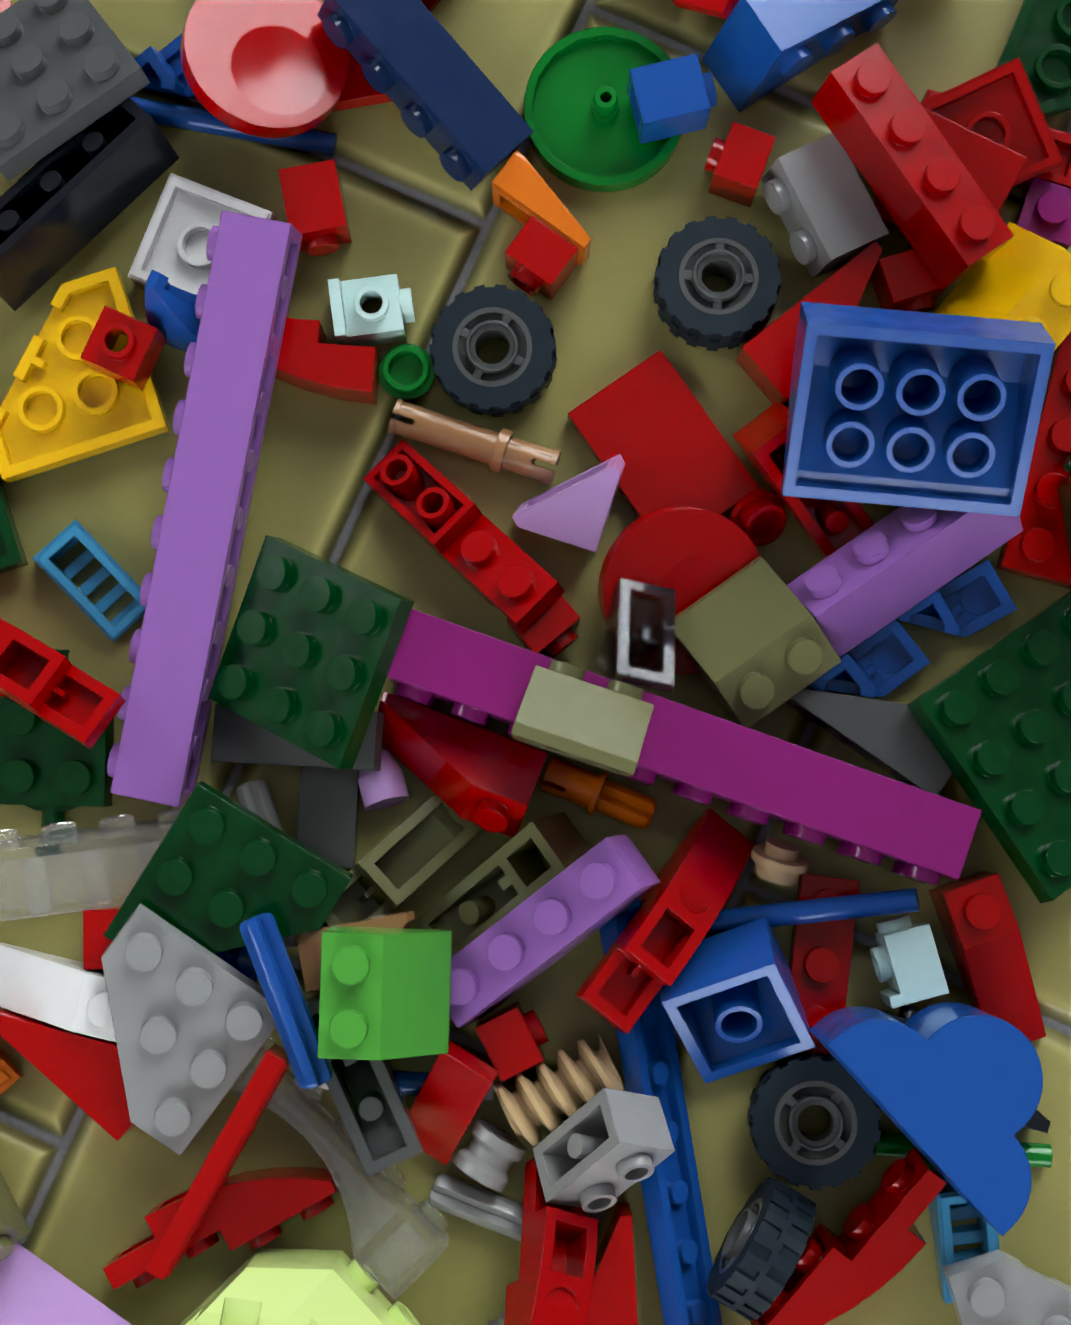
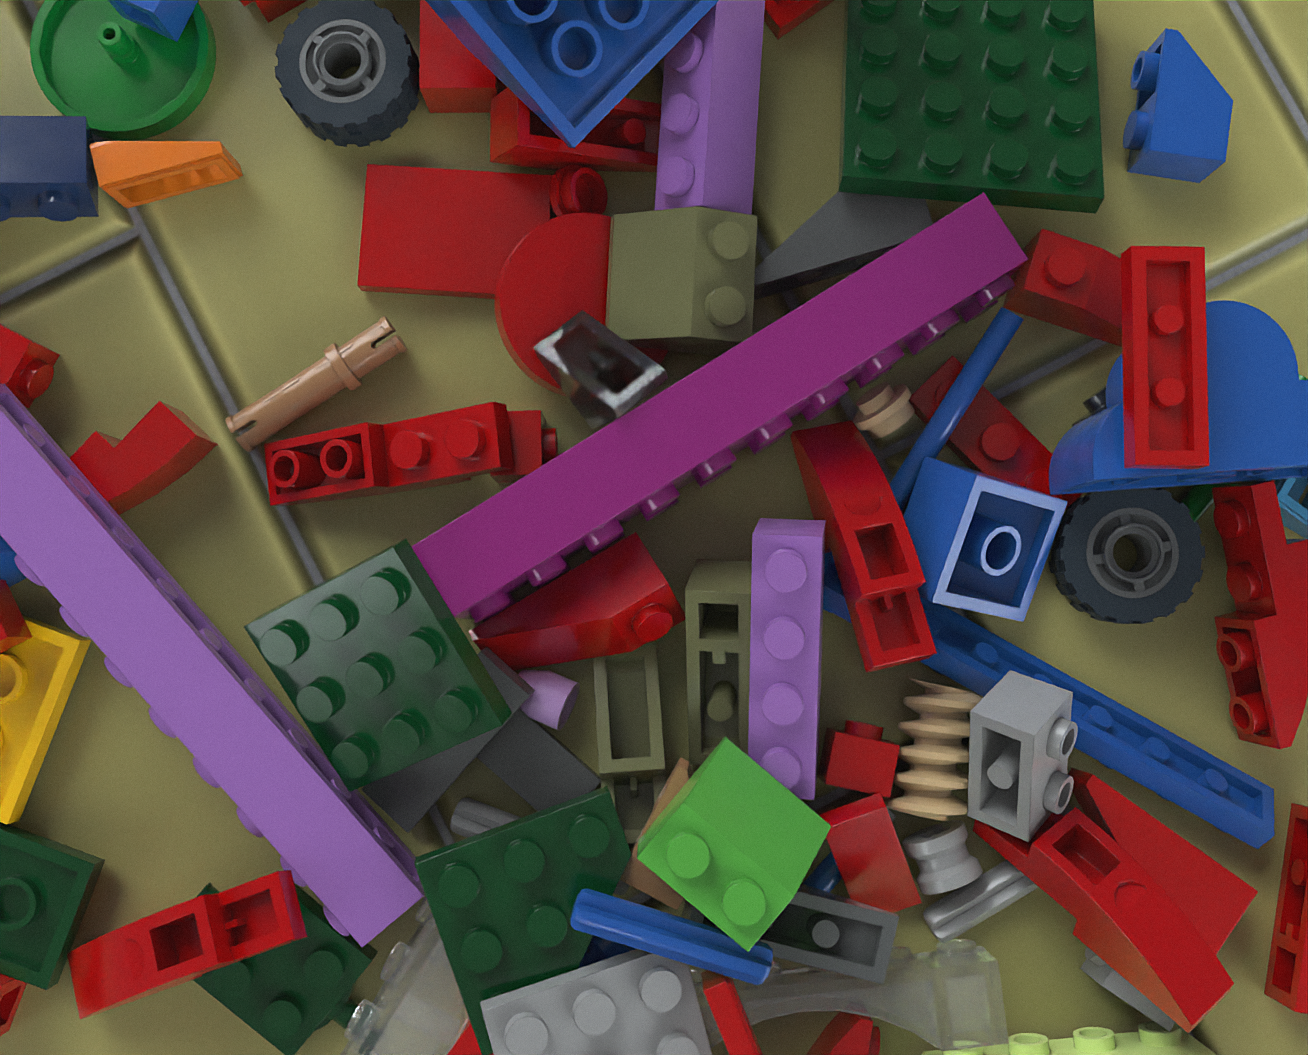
camera: 55 degrees left, 0 degrees up
dark azure slope [32,519,146,642] -> none
light aqua brick [327,274,415,346] -> none
green plate [378,344,435,401] -> none
black wheel [429,284,557,417] -> none
red plate [505,216,578,300] -> none
slope [511,660,654,777] -> none
lavender slope [512,454,626,552] -> none
orange axle [540,756,657,830] -> none
black wheel [706,1177,817,1322] -> none
blue slope [810,618,930,698] -> none
light aqua brick [870,913,949,1009] -> none
blue slope [897,560,1017,638] -> none
none -> red plate [1121,246,1209,469]

